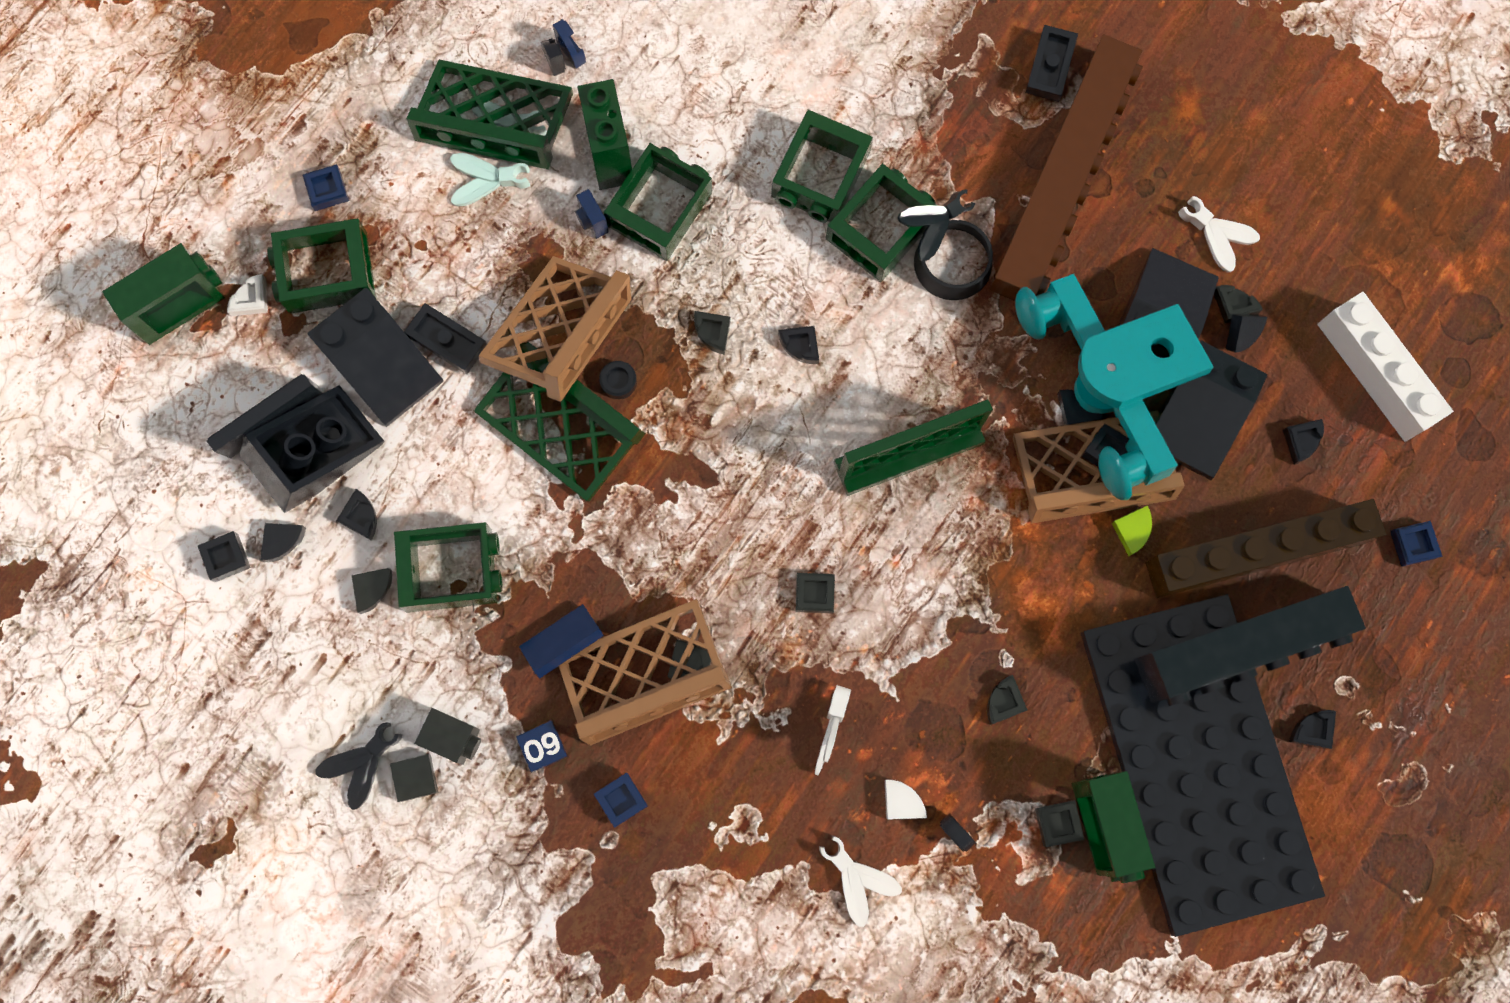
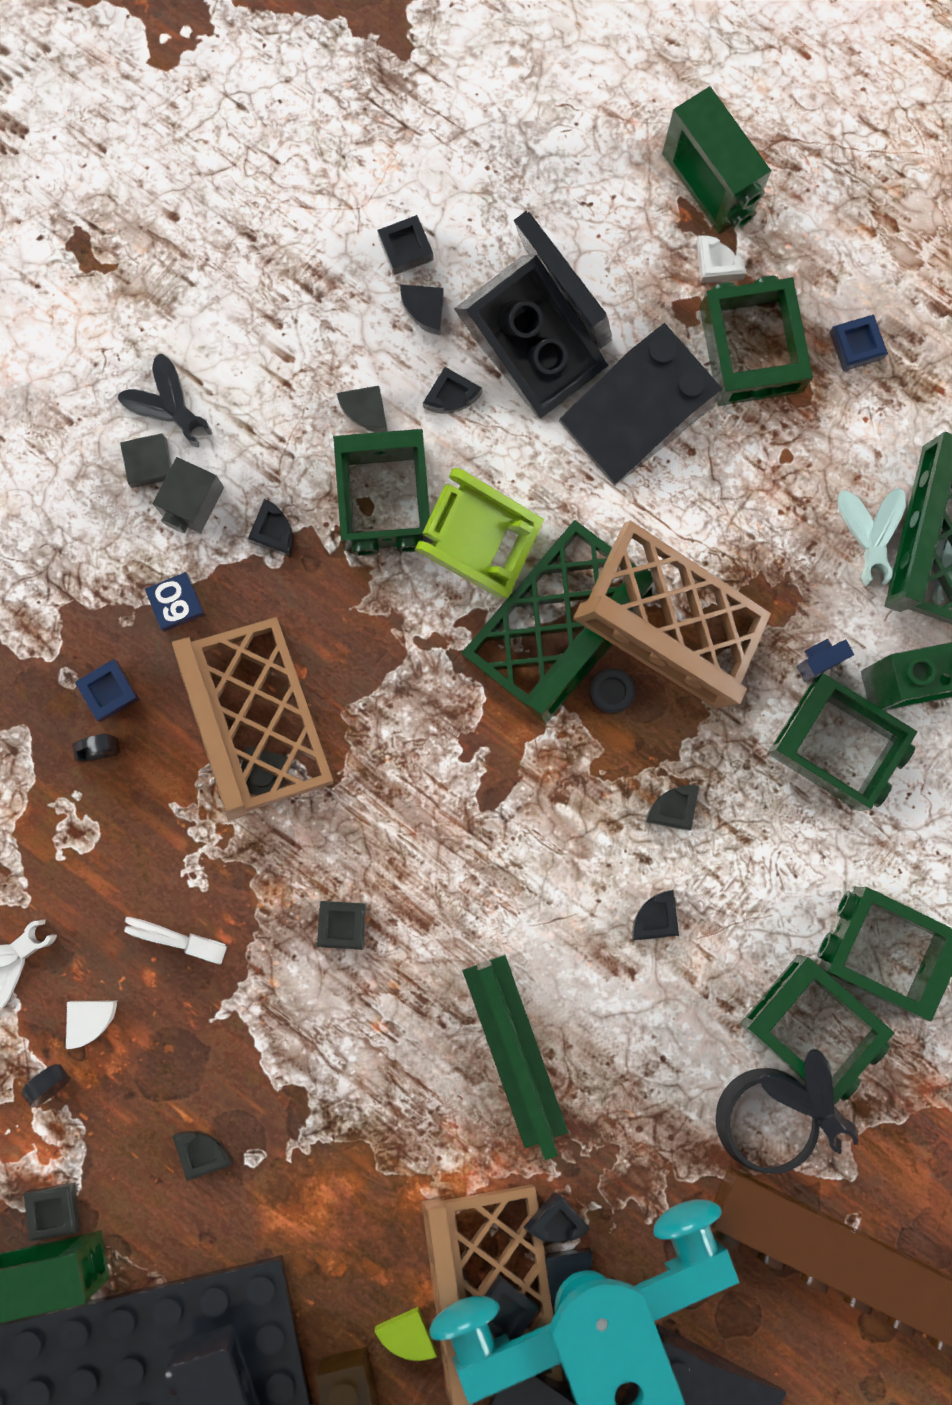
camera: 95 degrees right, 5 degrees up
black plate [404,303,487,374] -> none
dark blue tile [519,604,604,679] -> none
none -> black tile [72,733,120,763]
none -> black tile [248,499,294,558]
none -> lime container [415,468,544,599]
none -> black tile [523,1192,591,1243]

